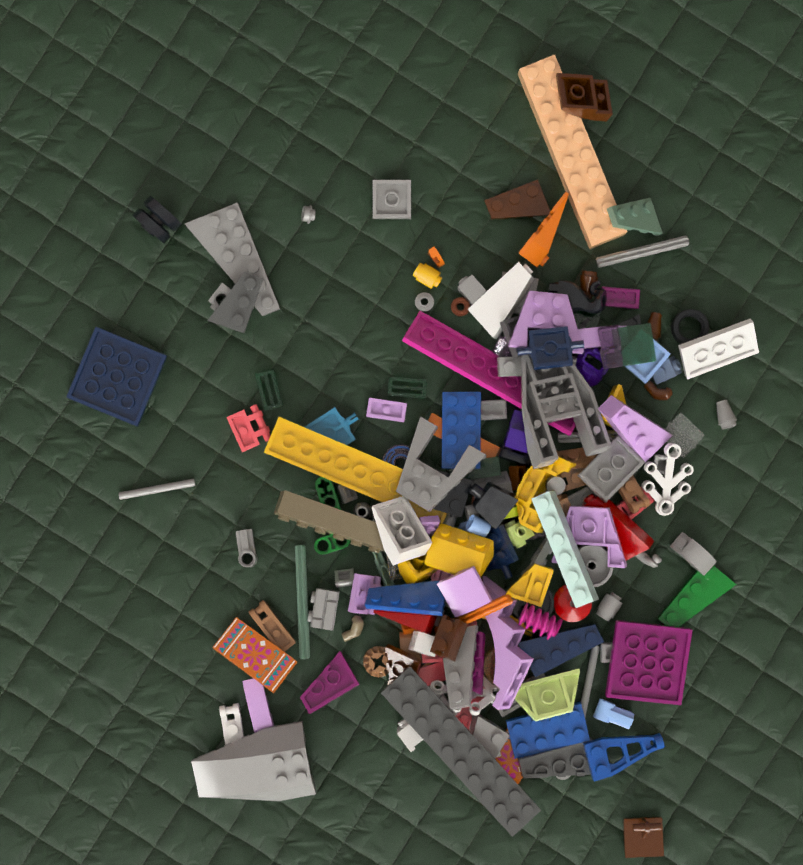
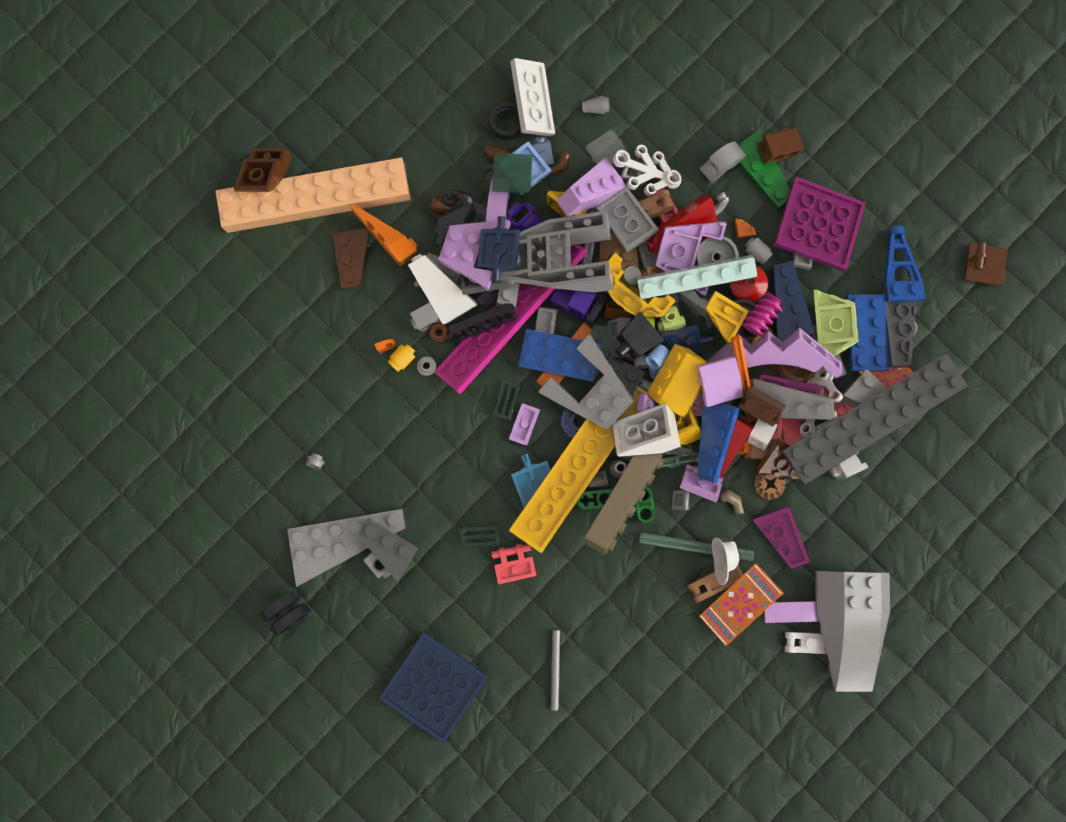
camera: 75 degrees left, 5 degrees down
light grey piece [235,529,258,567] -> none
light grey brick [308,588,340,630] -> none
light grey plate [373,180,411,219] -> none
light grey bar [581,645,600,717] -> none
light blue piece [593,698,634,729] -> none
light grey axle [596,235,689,268] -> none
clear purple slope [597,325,623,369] -> none
magenta plate [601,286,640,309] -> none
sand green wing [607,198,663,236] -> none
none -> black beam [447,303,516,342]
none -> white piece [712,538,739,585]
none -> orange tile [734,219,757,239]
none -> reddish brown brick [757,128,804,164]

